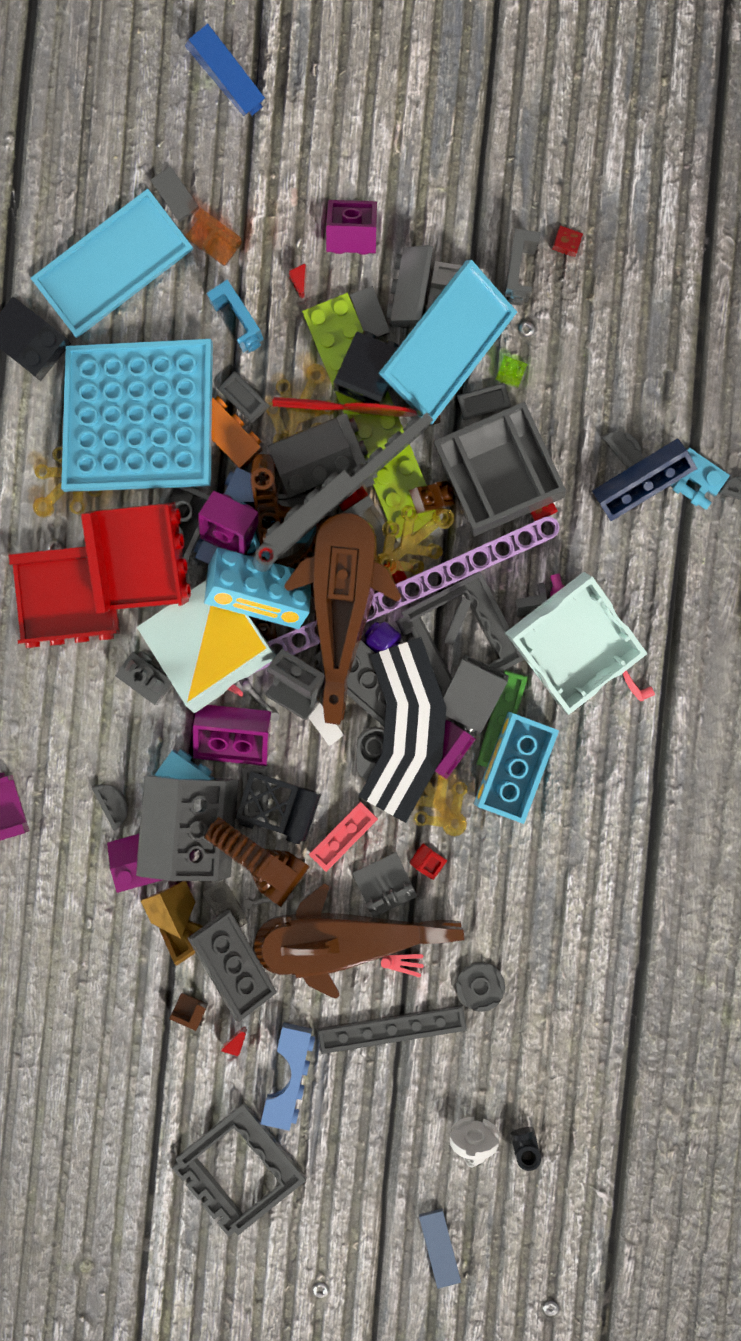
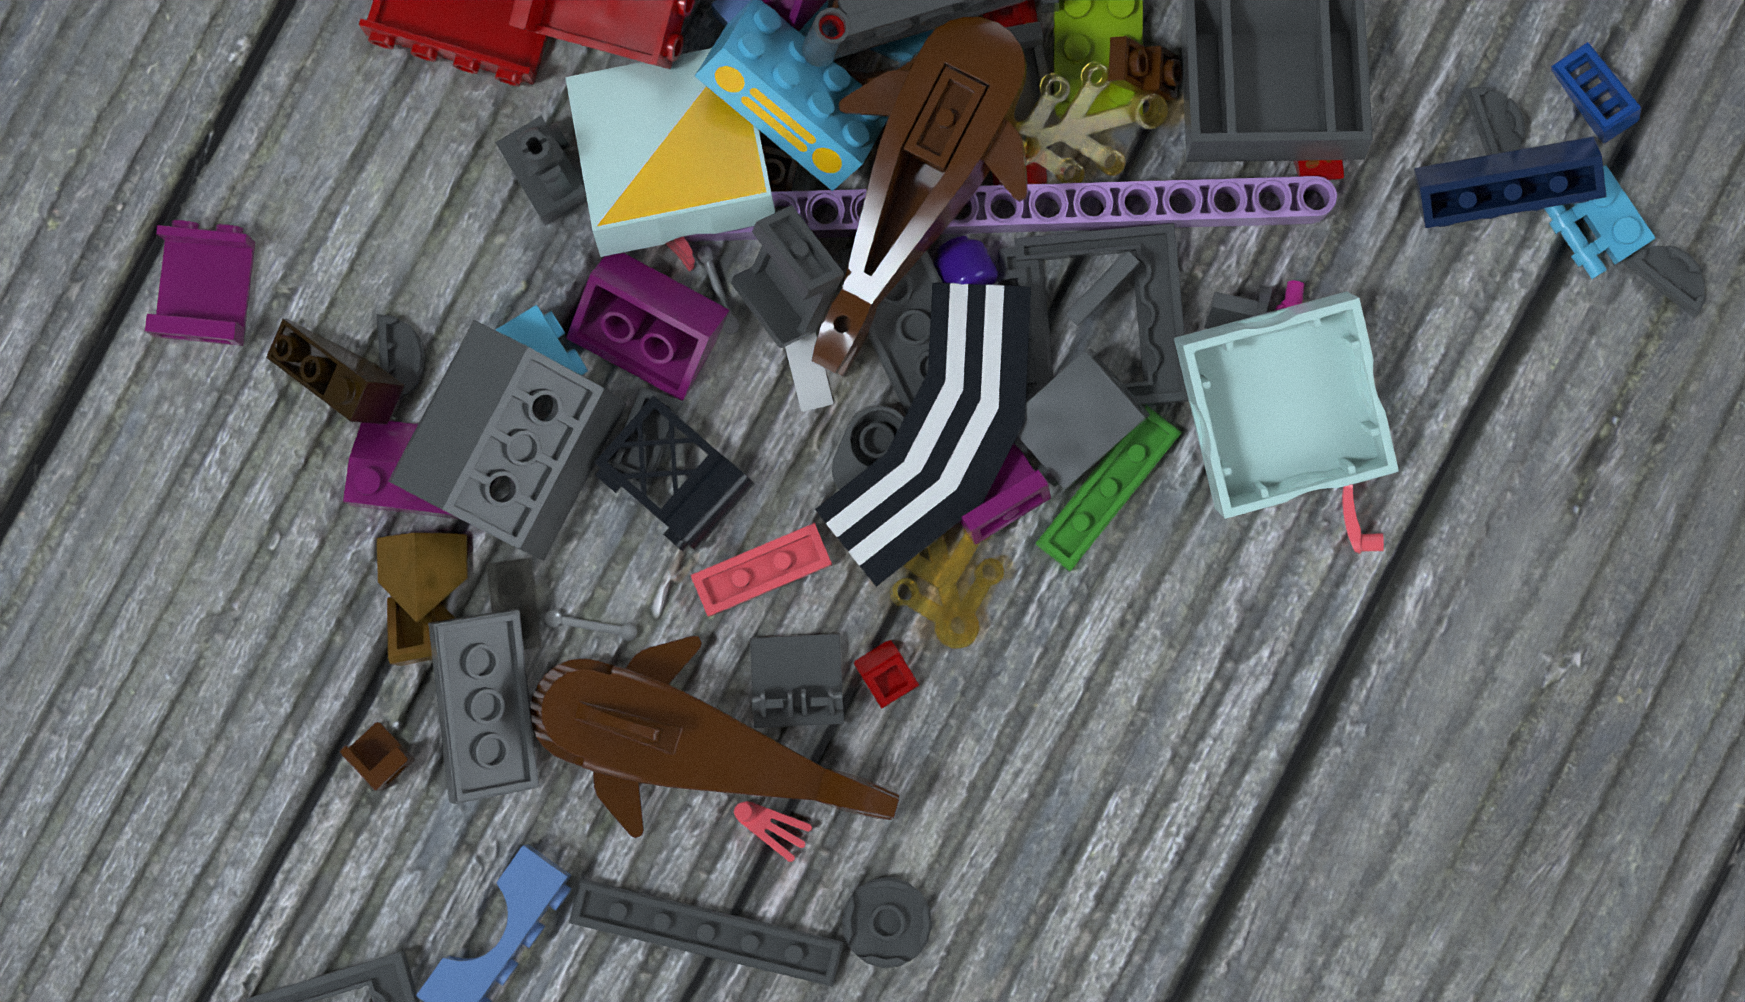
camera: 25 degrees right, 5 degrees down
reddish brown arm [204,817,310,907] -> none
red slope [221,1027,247,1056] -> none
medium azure brick [473,712,559,824] -> none
none -> dark brown slope [266,318,405,425]
none -> blue slope [1551,42,1641,144]

